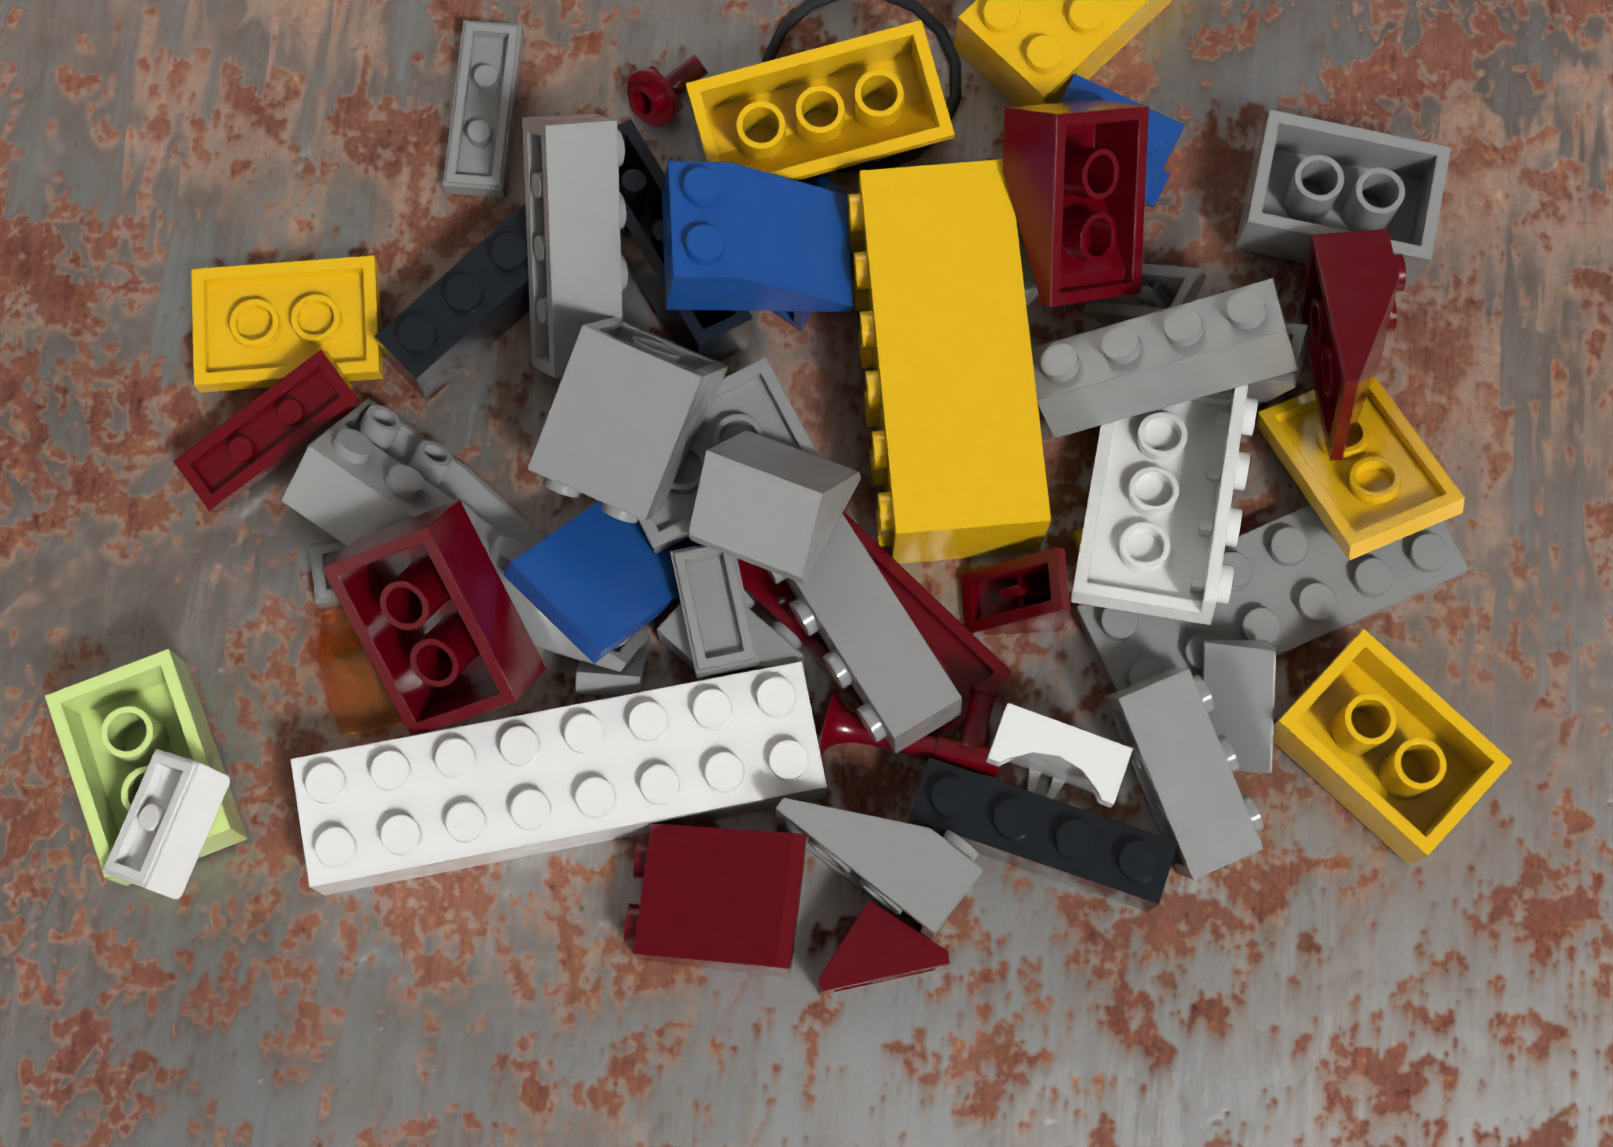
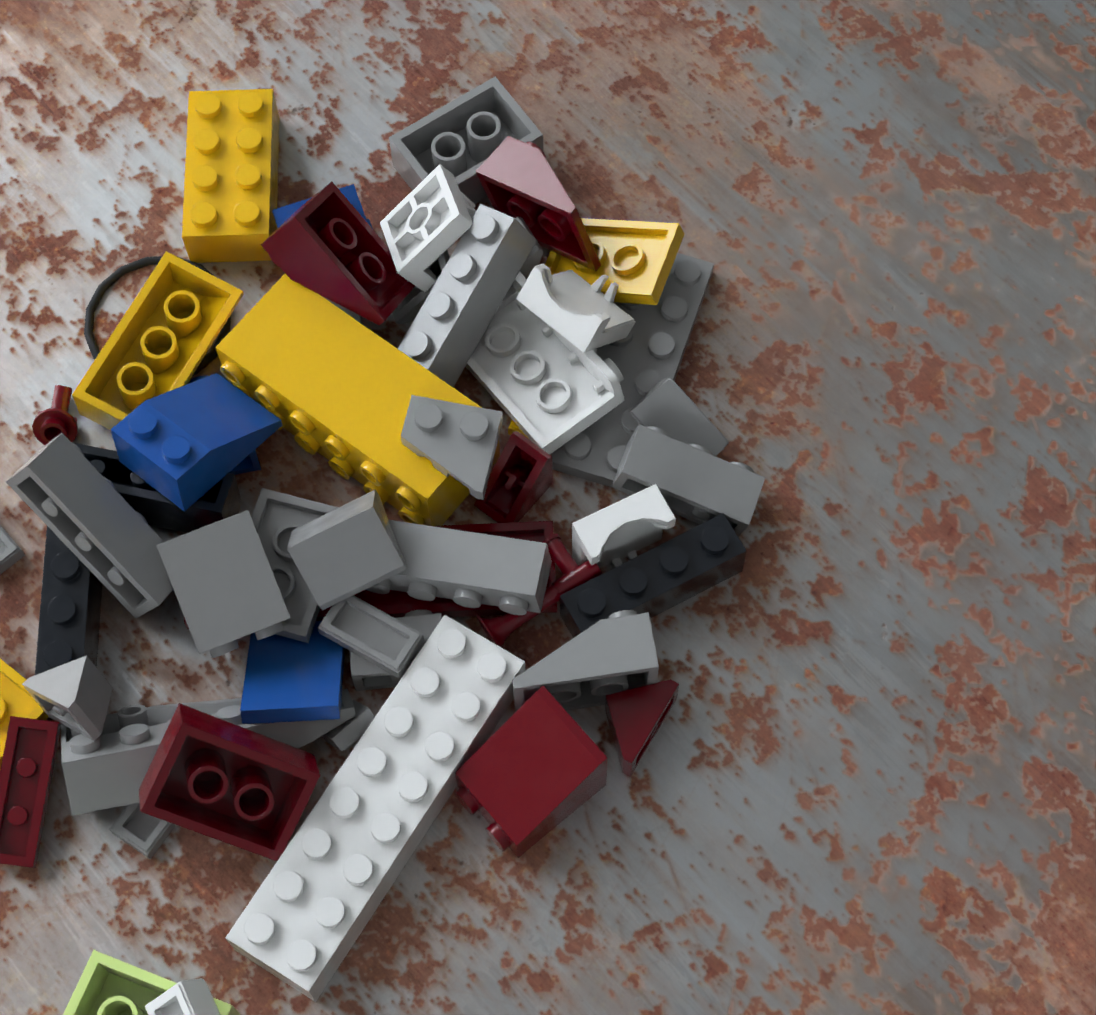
camera: 45 degrees left, 10 degrees down
clear orange slope [318,609,403,736] -> none
yellow brick [1273,629,1513,865] -> none
none -> light grey slope [22,655,113,741]
none -> white piece [380,164,477,292]
none -> light grey wing [401,395,503,500]
none -> white piece [516,263,636,353]

